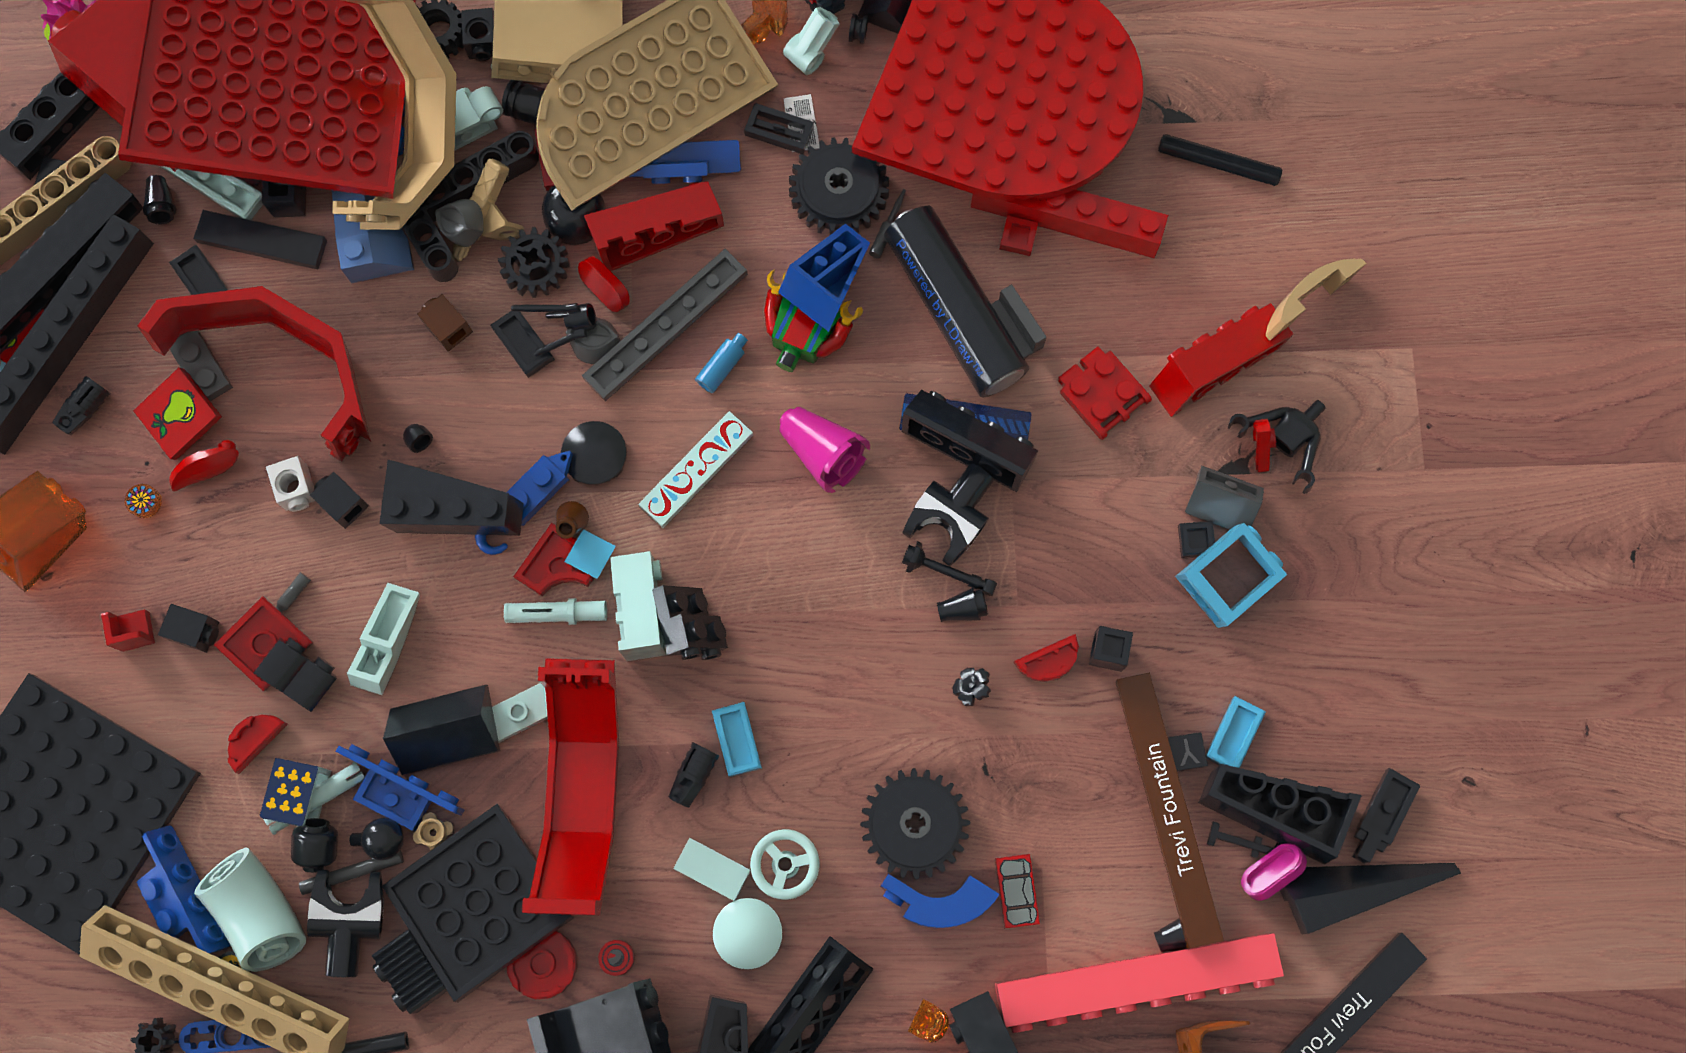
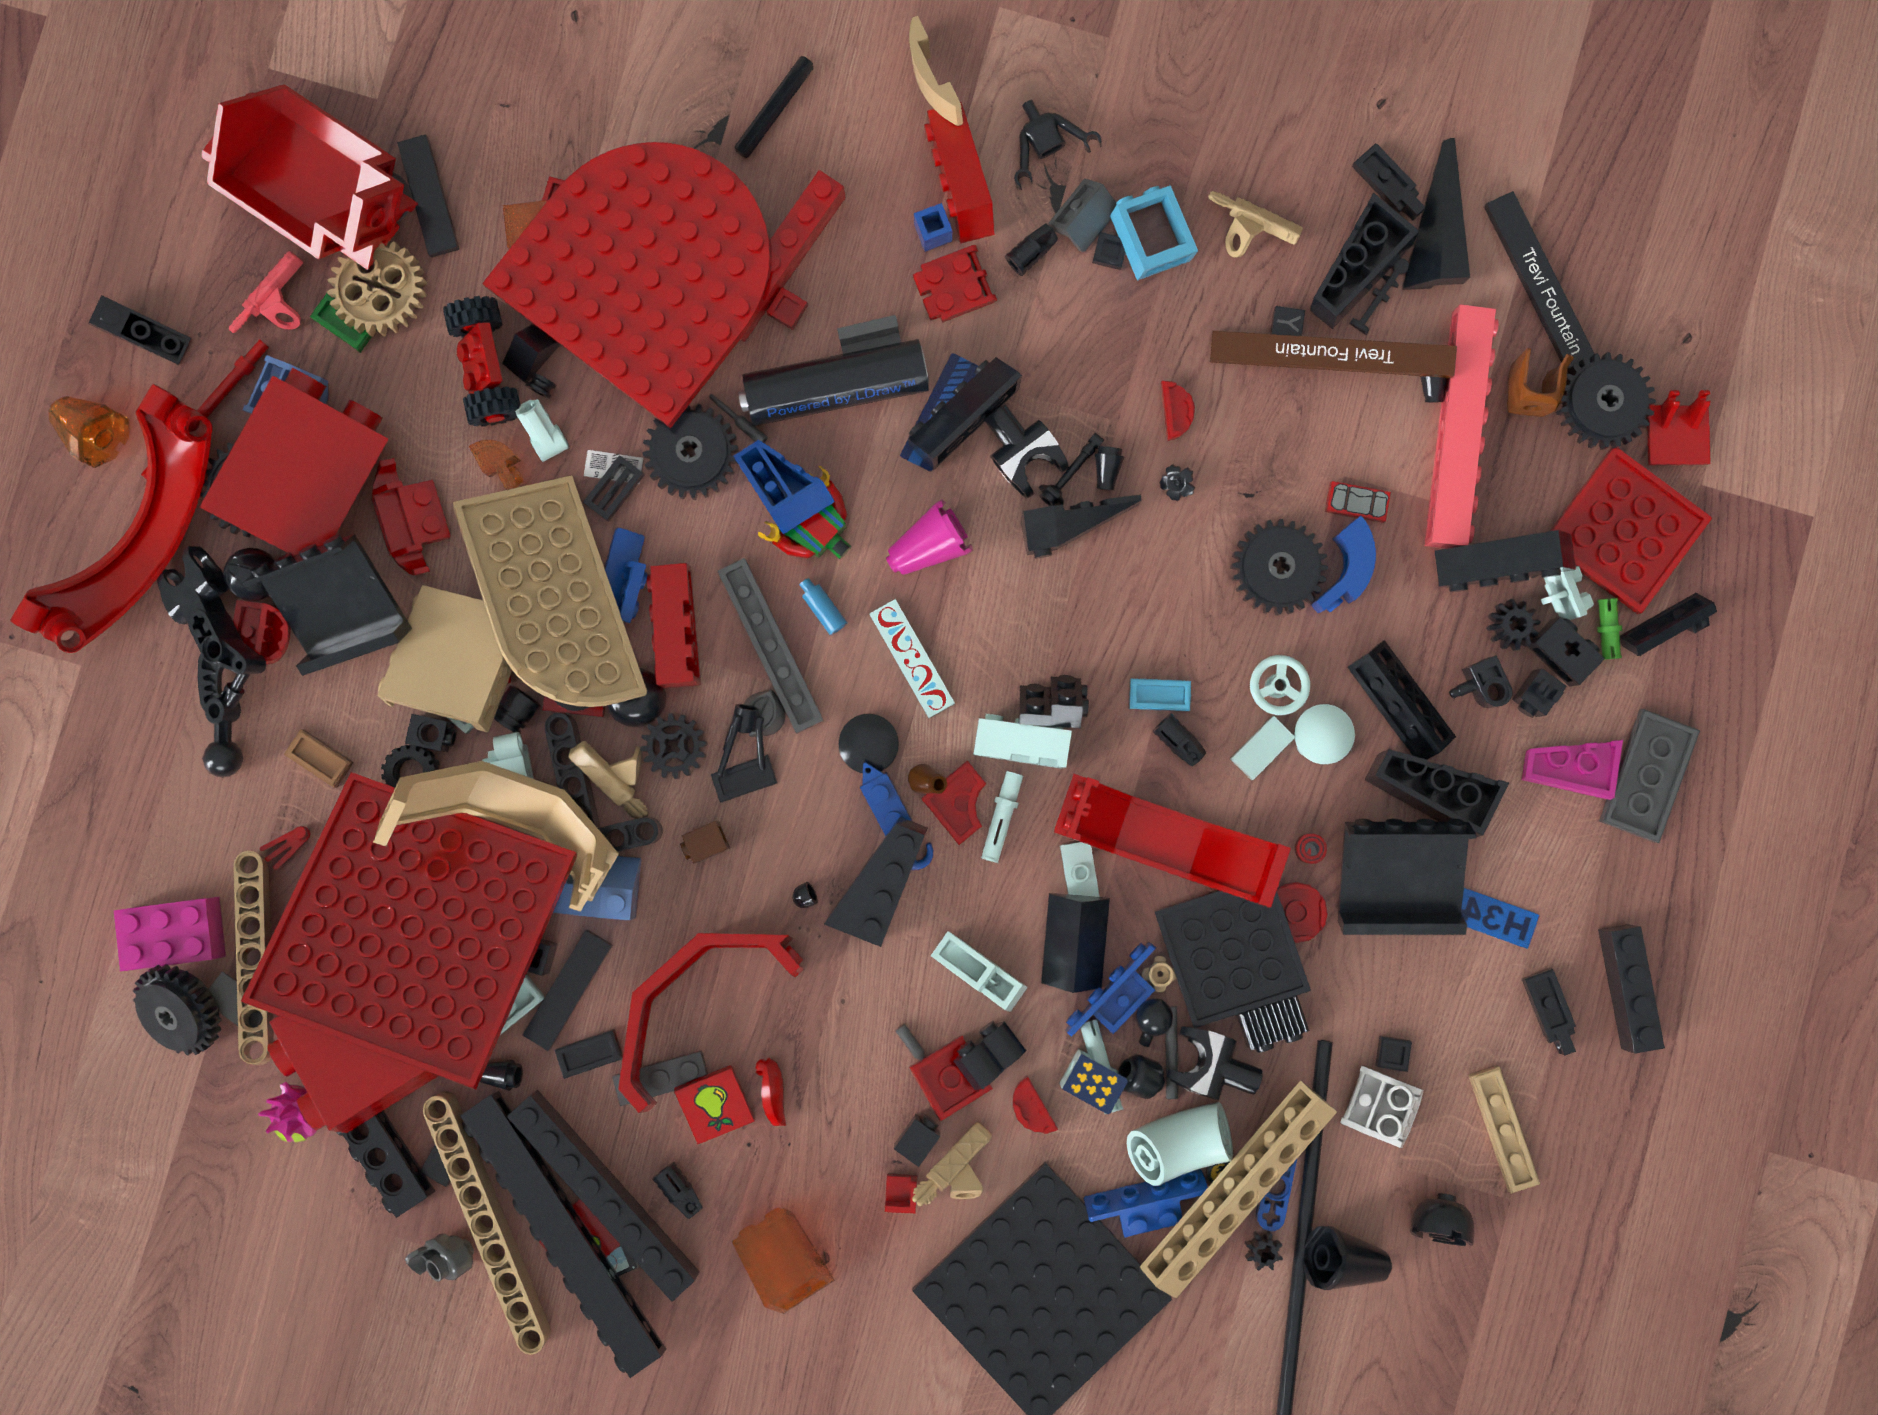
camera: 75 degrees left, 10 degrees up
tile [125,484,162,518] -> none
white brick [266,456,315,512] -> none
black brick [310,472,369,529] -> none
dark grey hat [435,199,484,247] -> none
medium azure sticker [564,529,616,579] -> none
red tile [578,256,630,312] -> none
clear orange tile [908,999,949,1043] -> none
black brick [1089,626,1133,672] -> none
medium azure tile [1206,696,1266,768] -> none
dark pink tile [1241,843,1307,901] -> none
red plate [1253,418,1276,472] -> none
none -> tan piece [912,1122,992,1206]
none -> blue brick [914,203,953,252]
none -> black hinge [1005,223,1058,276]
none -> black wedge [1020,494,1142,559]
none -> tan piece [1208,191,1303,257]

